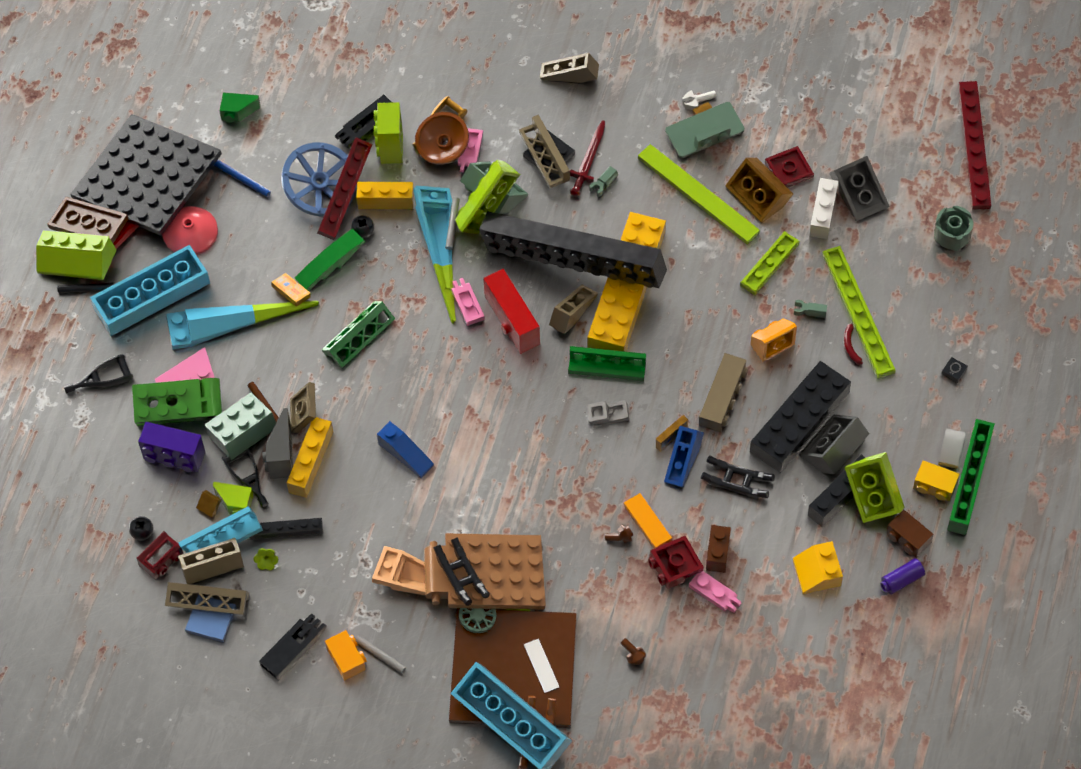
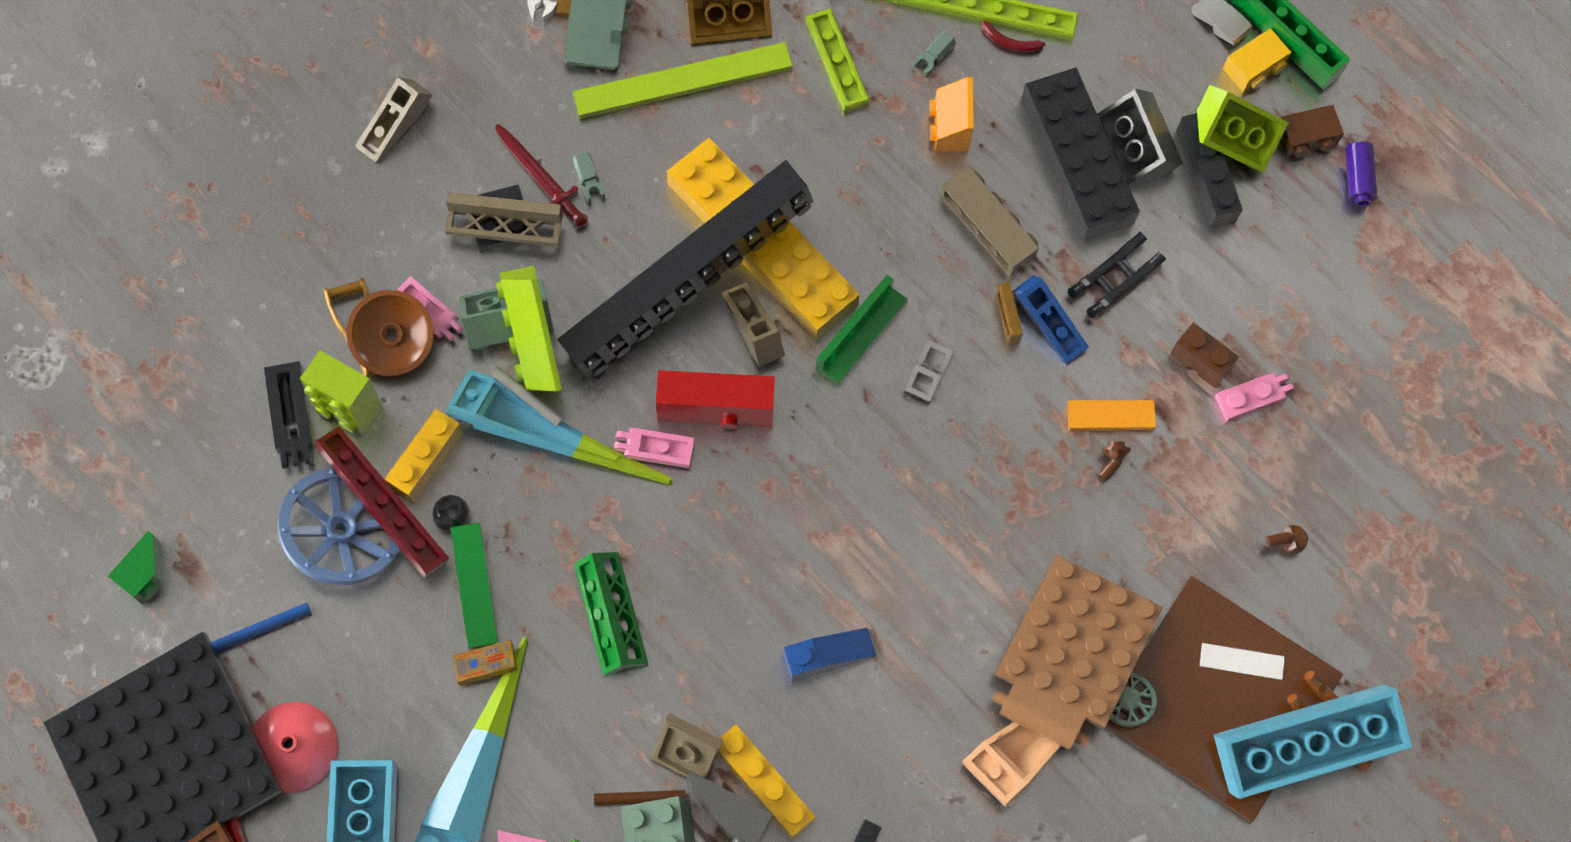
camera: 65 degrees left, 10 degrees up
black piece [433,537,490,606] -> none
dark red plate [648,536,704,590] -> none
yellow slope [793,541,843,594] -> none

